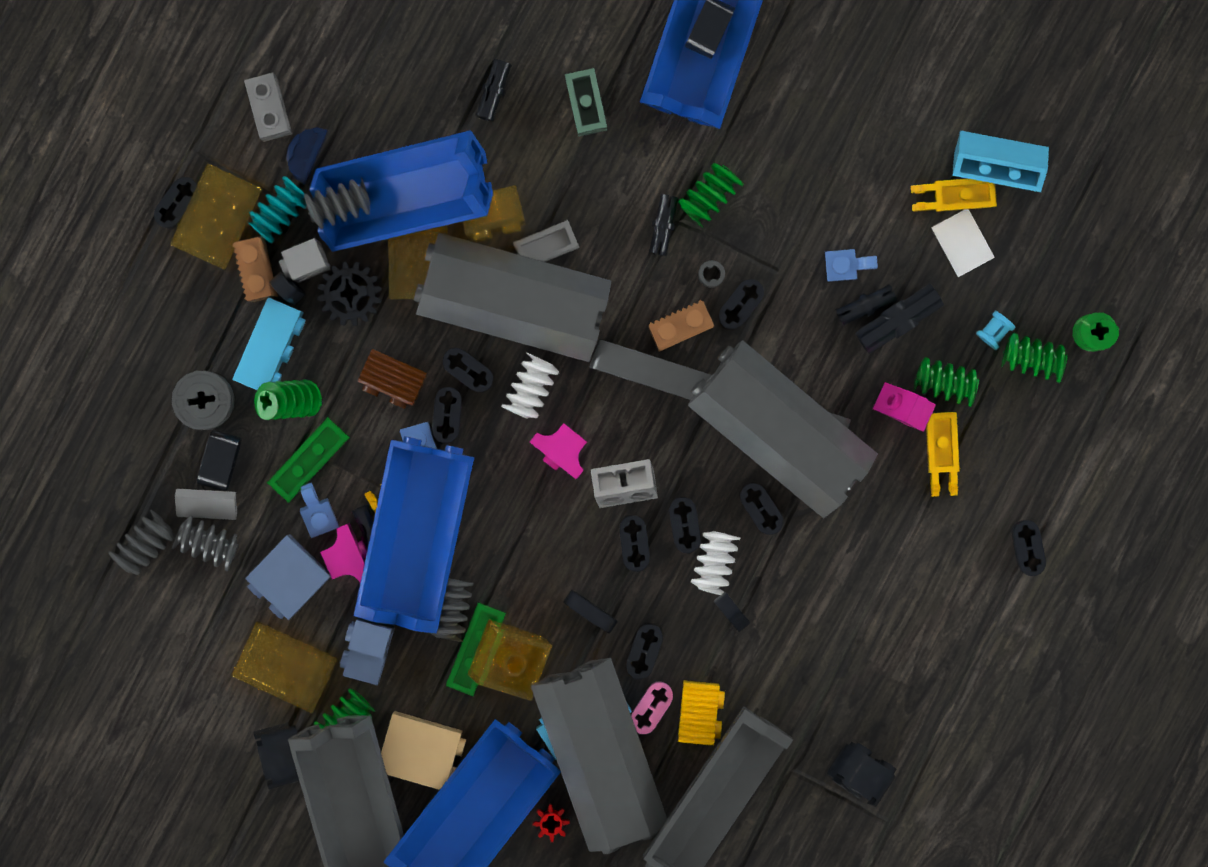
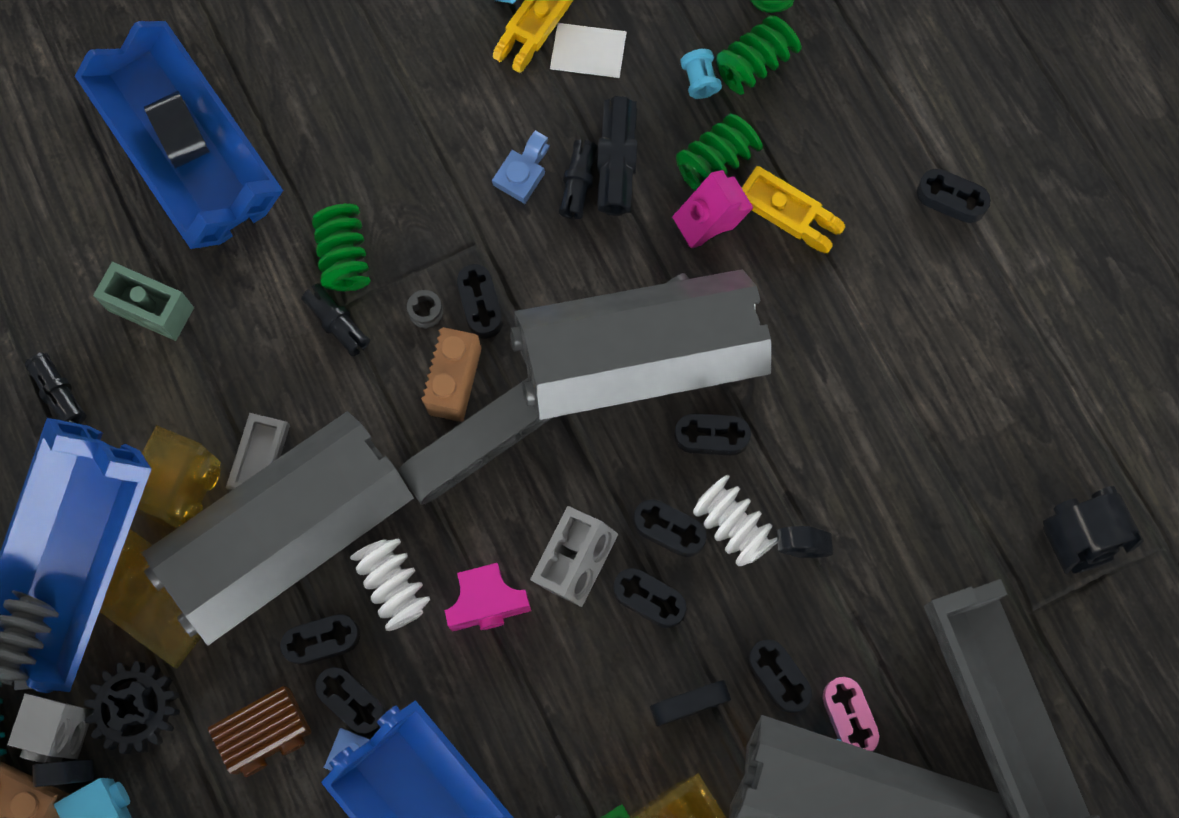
camera: 50 degrees left, 15 degrees down
yellow brick [678,680,725,746] -> none

